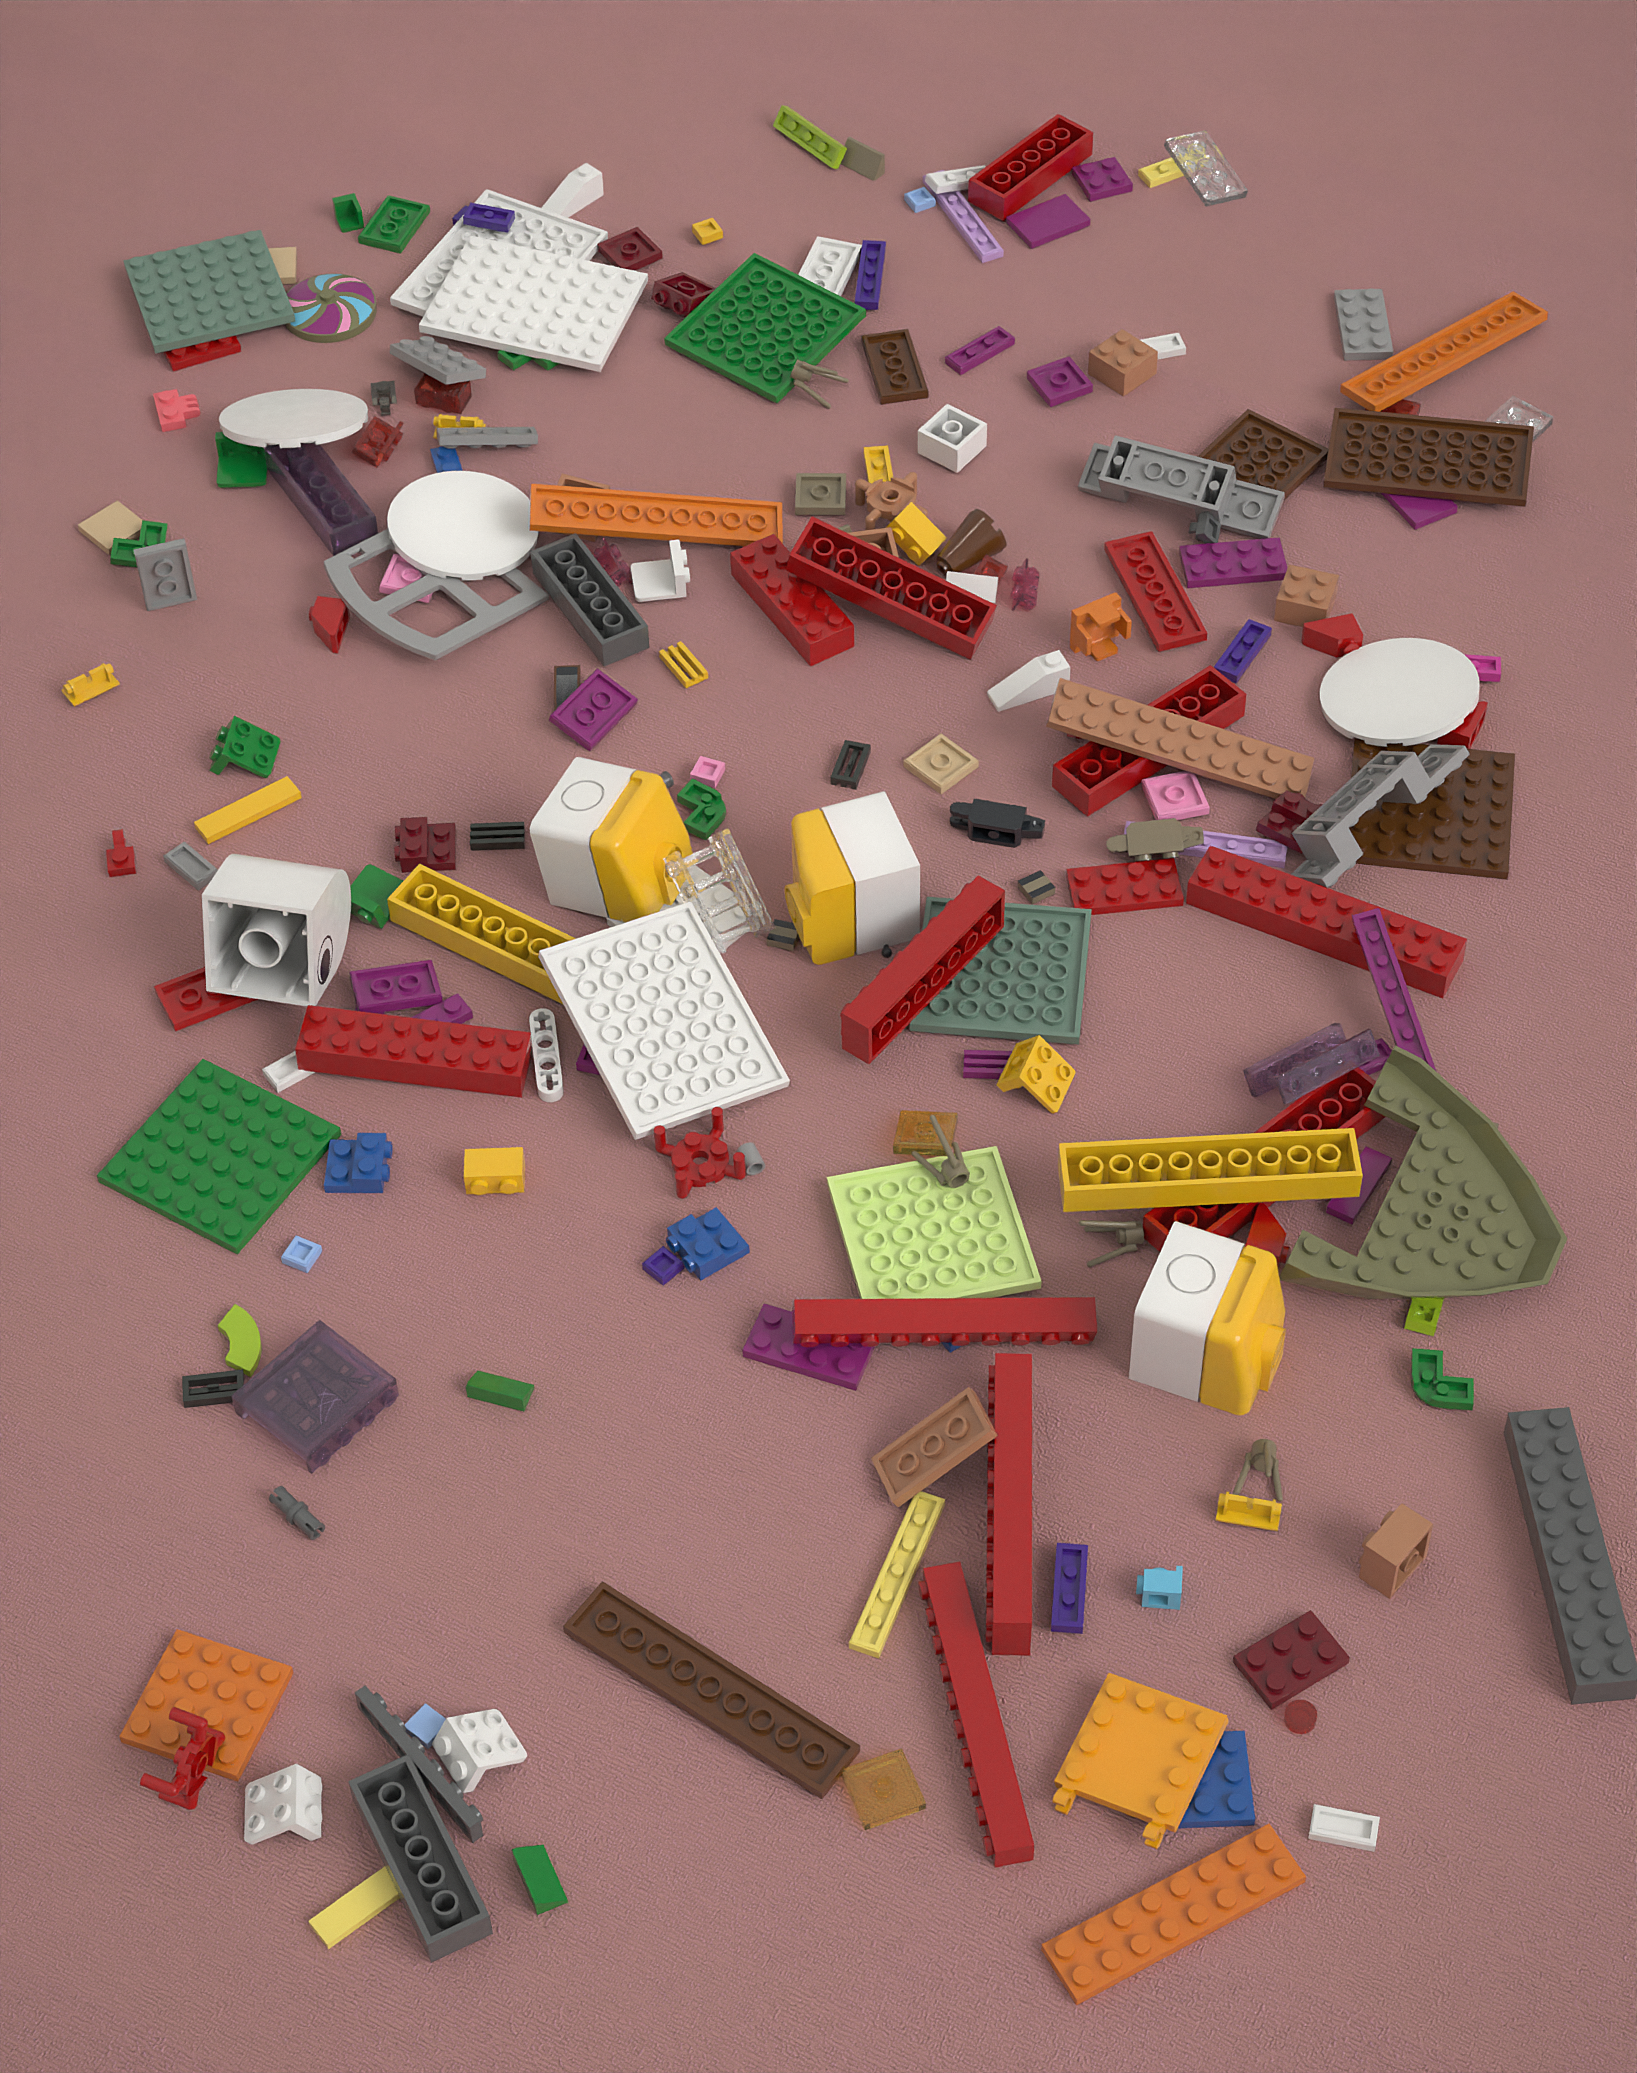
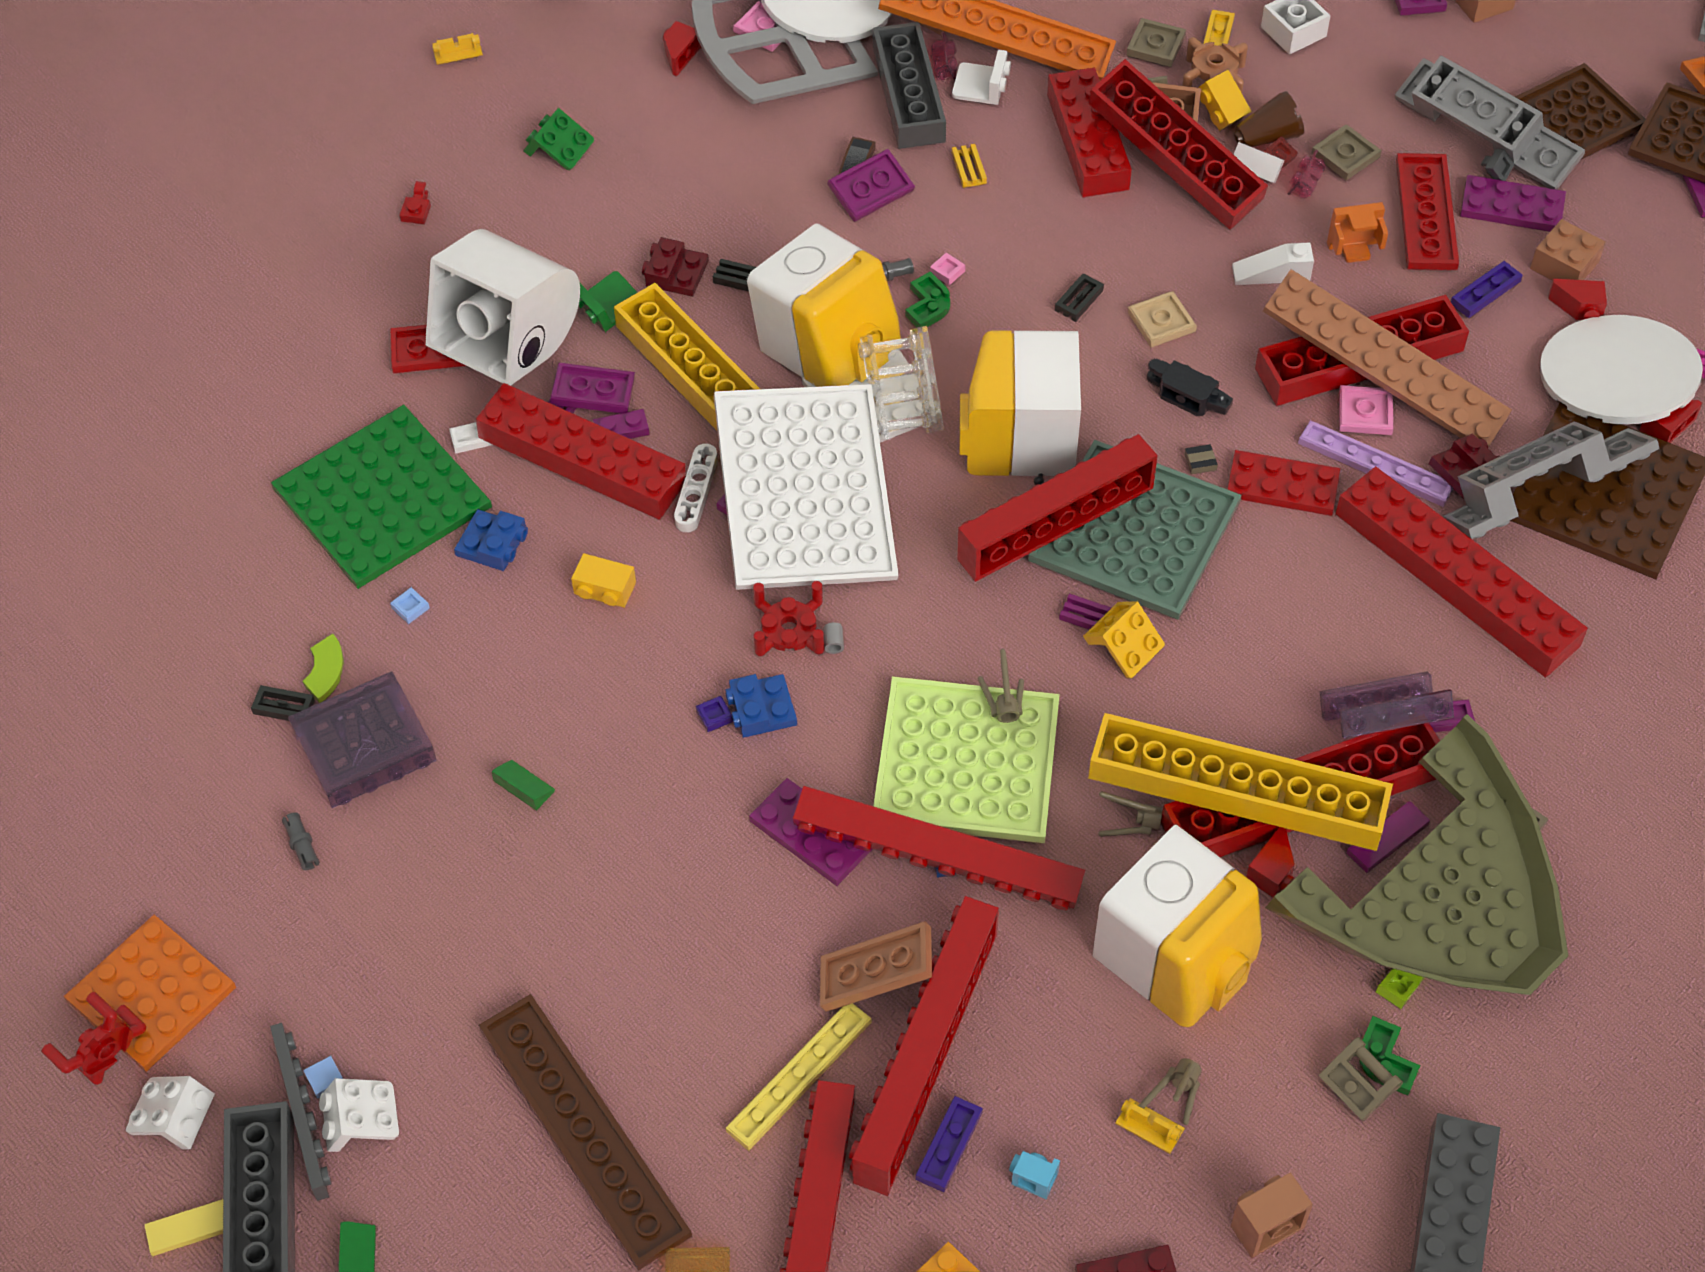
camera: 20 degrees right, 5 degrees up
light grey tile [163,841,218,891] -> none
yellow tile [194,776,302,844] -> none
tile [767,919,799,951] -> none
clear yellow plate [893,1110,958,1156] -> none
dark tan hinge [1106,818,1204,862] -> none
magenta plate [1352,908,1437,1072] -> none
none -> dark tan plate [1311,124,1382,181]
none -> dark tan plate [1318,1037,1403,1121]

